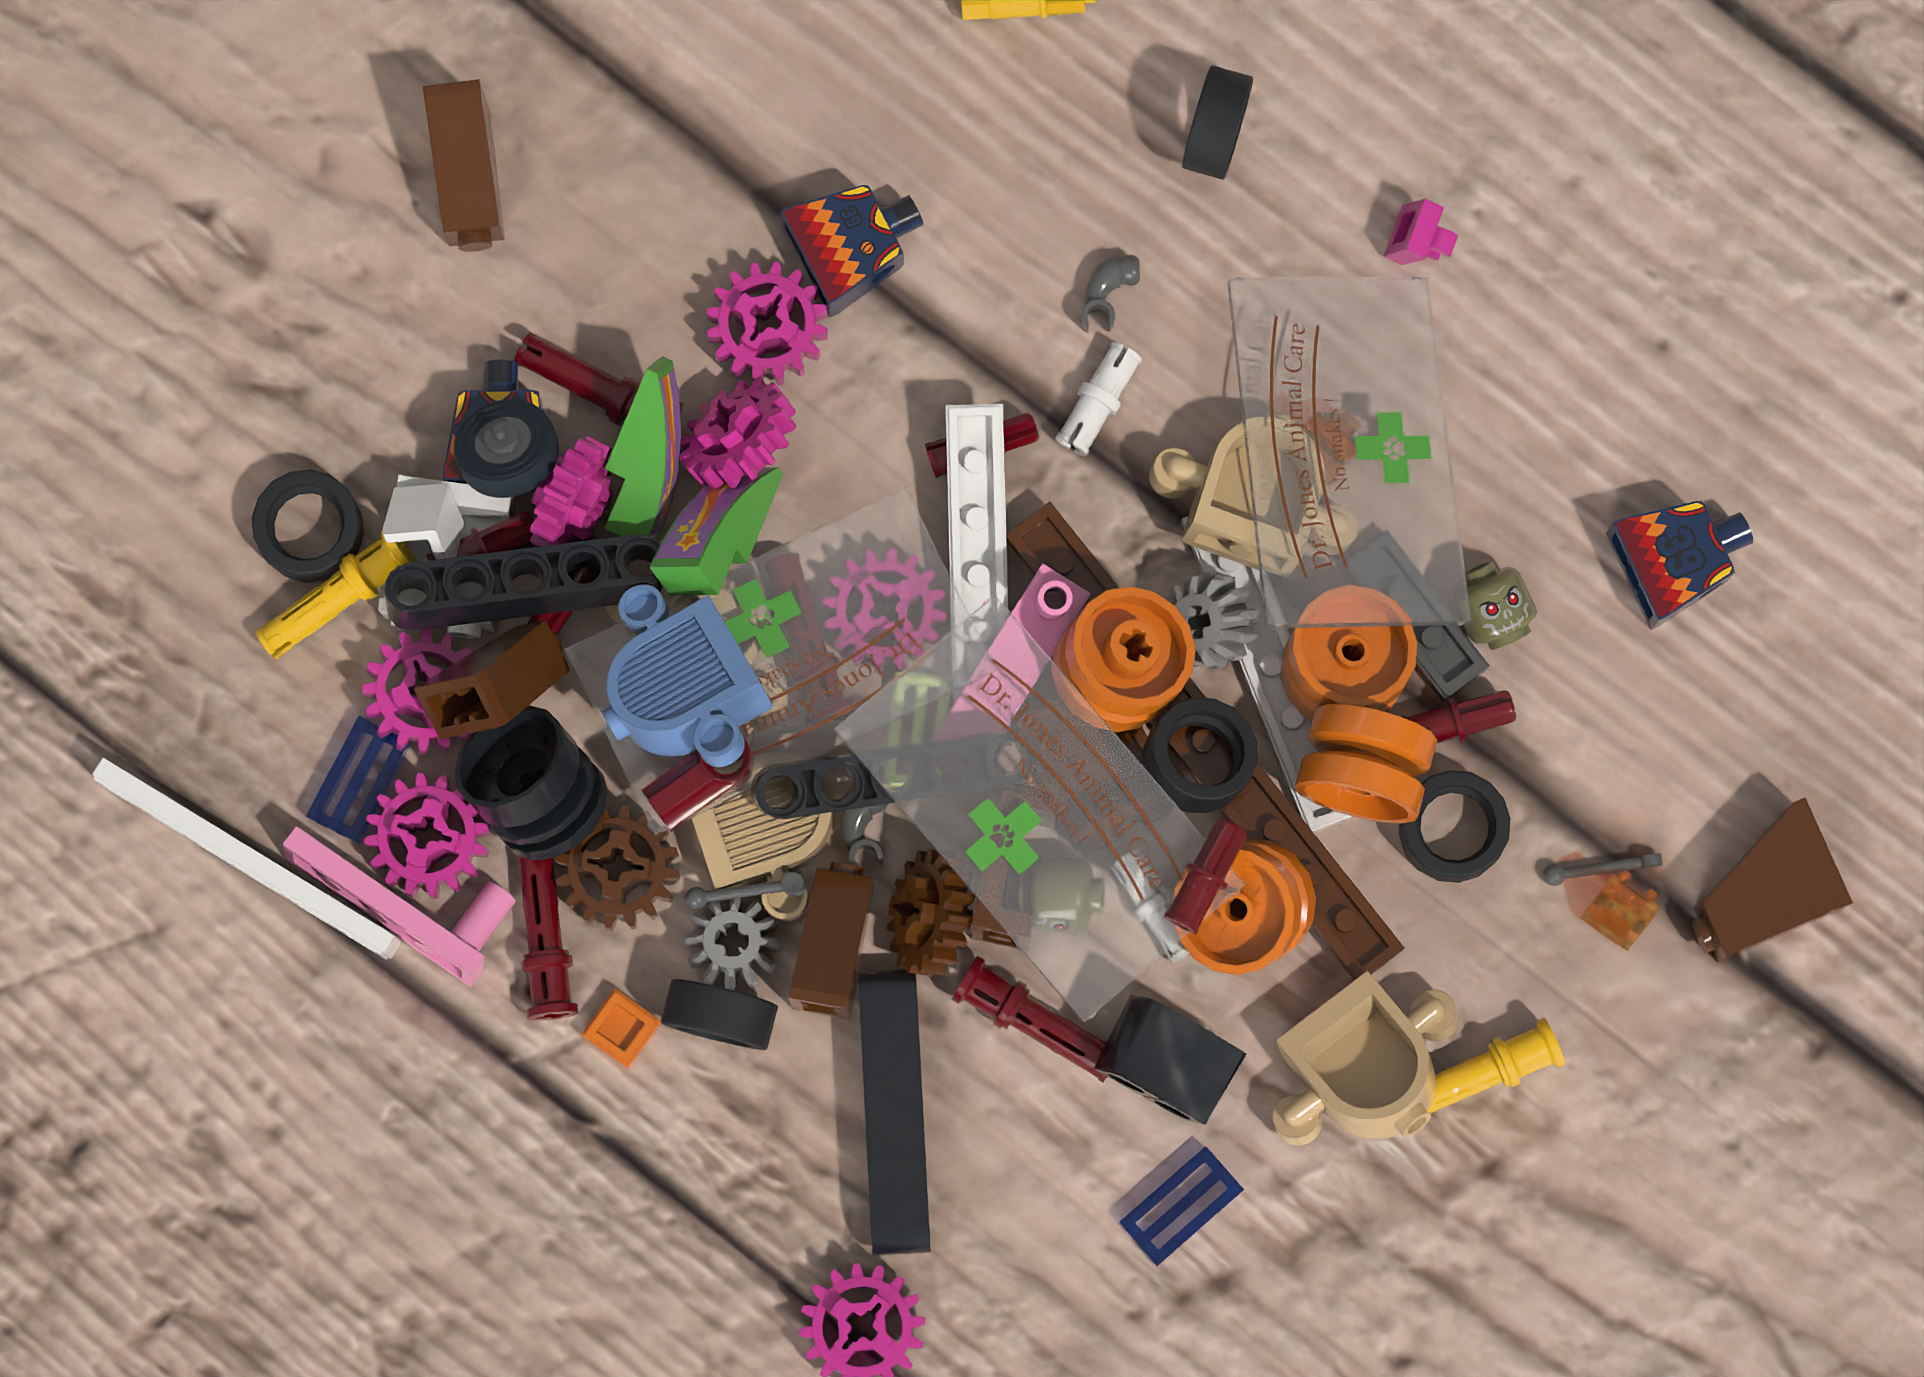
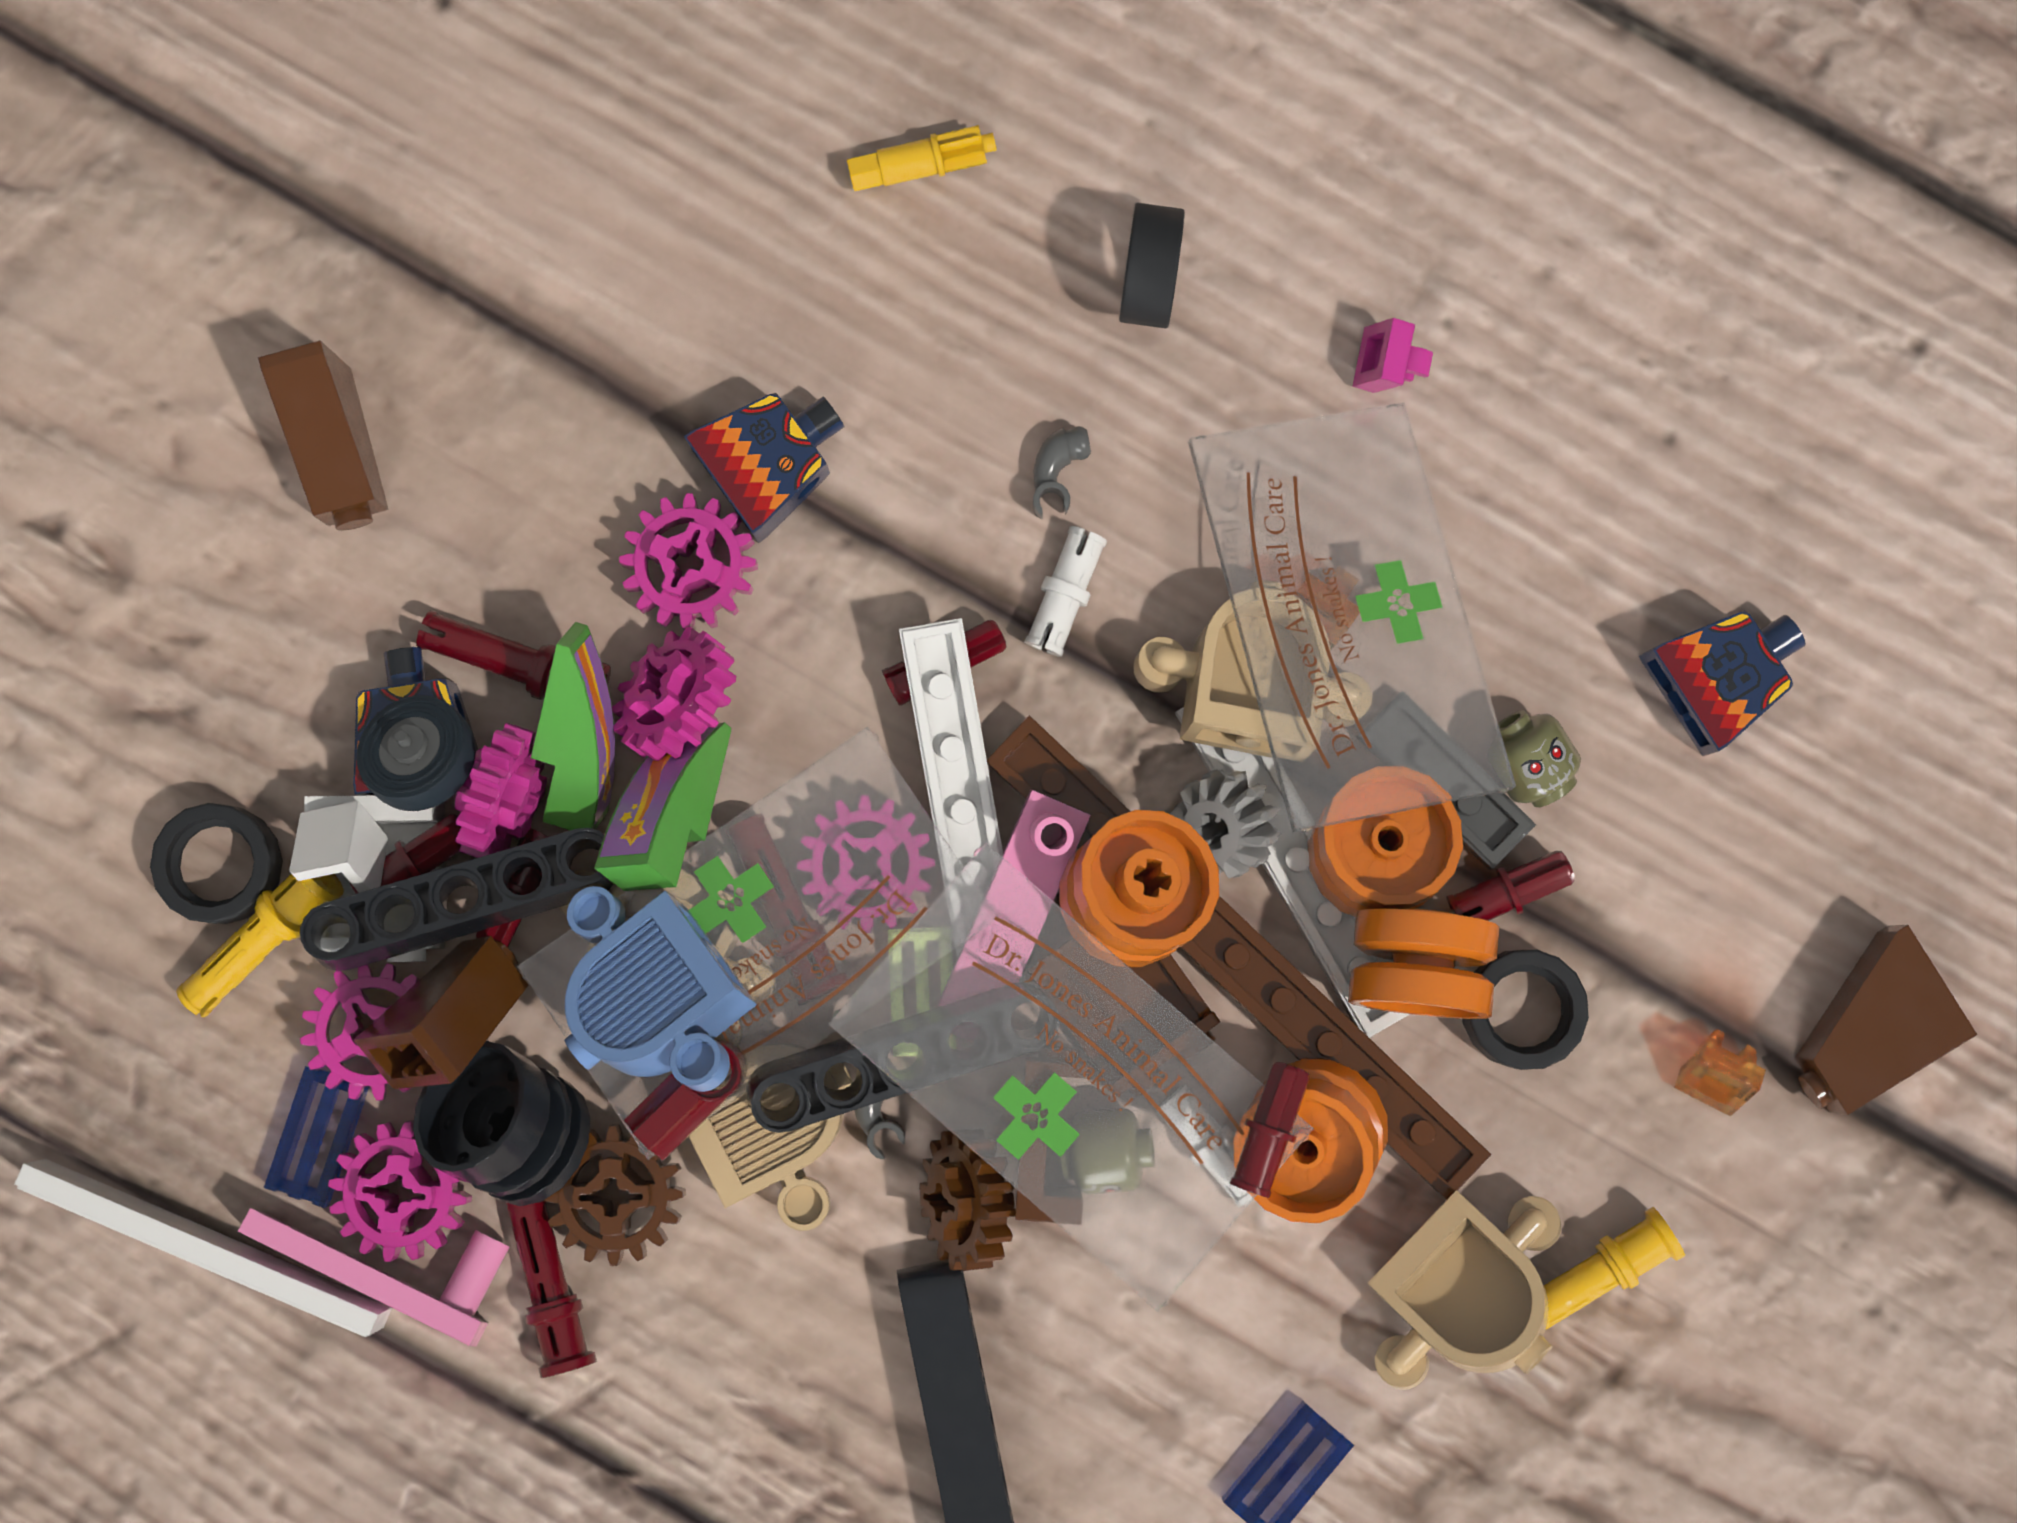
camera: 10 degrees left, 5 degrees up
orange tile [581,988,661,1069] -> none
black tyre [661,979,778,1050] -> none
light grey gear [684,898,782,991] -> none
dark grey hinge [685,872,805,910] -> none
reddish brown slope [789,862,874,1020] -> none
dark red pin [951,955,1107,1083] -> none
black piece [1094,994,1247,1125] -> none
black tyre [1143,697,1258,813] -> none
dark grey hinge [1543,853,1663,886] -> none

